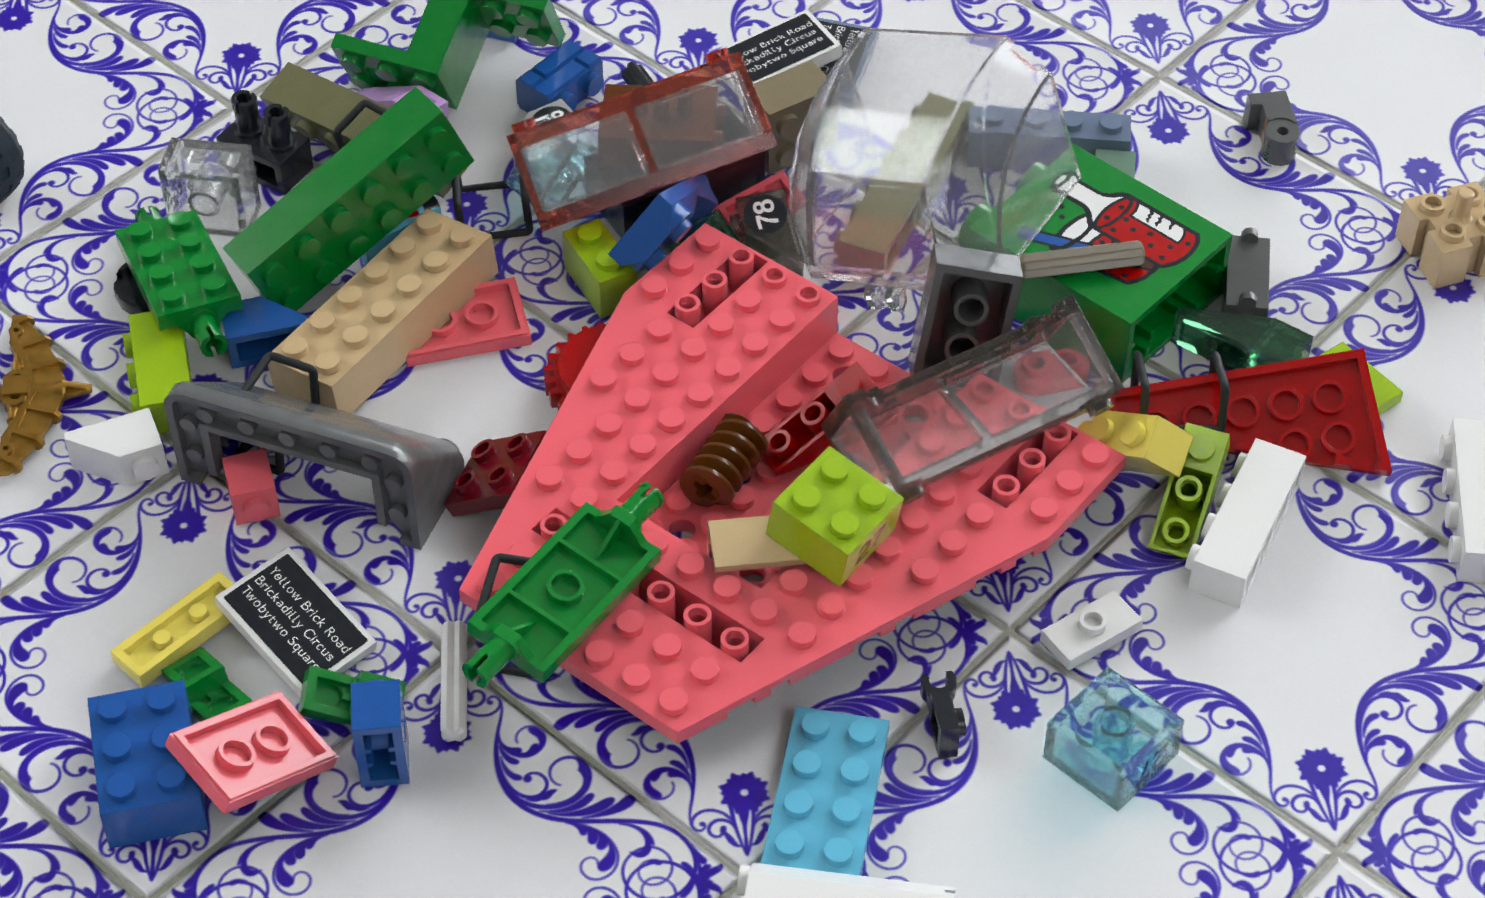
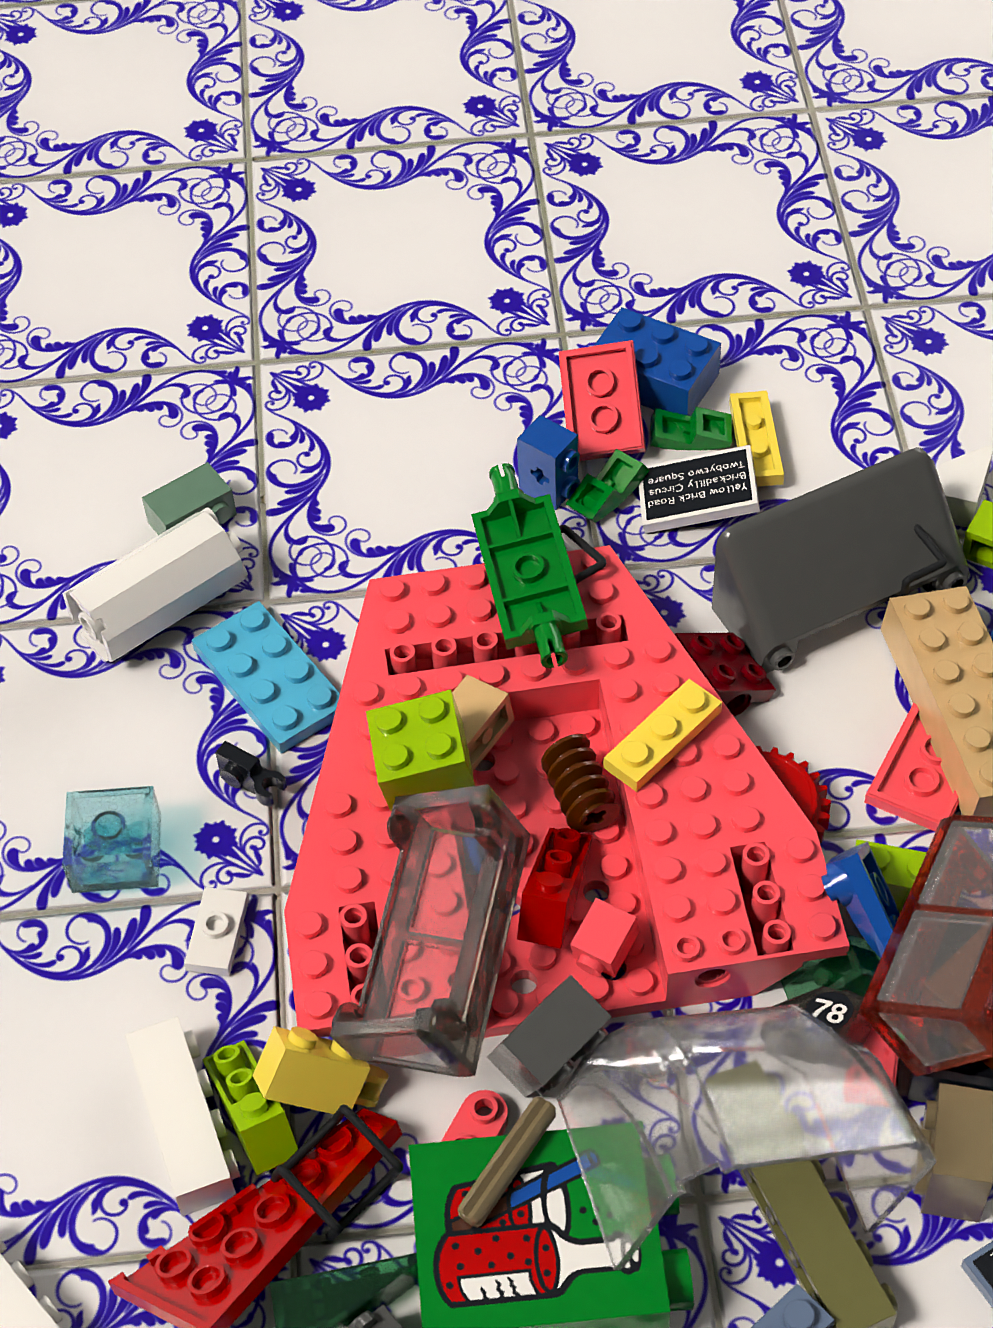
camera: 135 degrees right, 5 degrees up
none -> coral brick [570,898,640,978]
none -> light yellow plate [603,679,722,792]

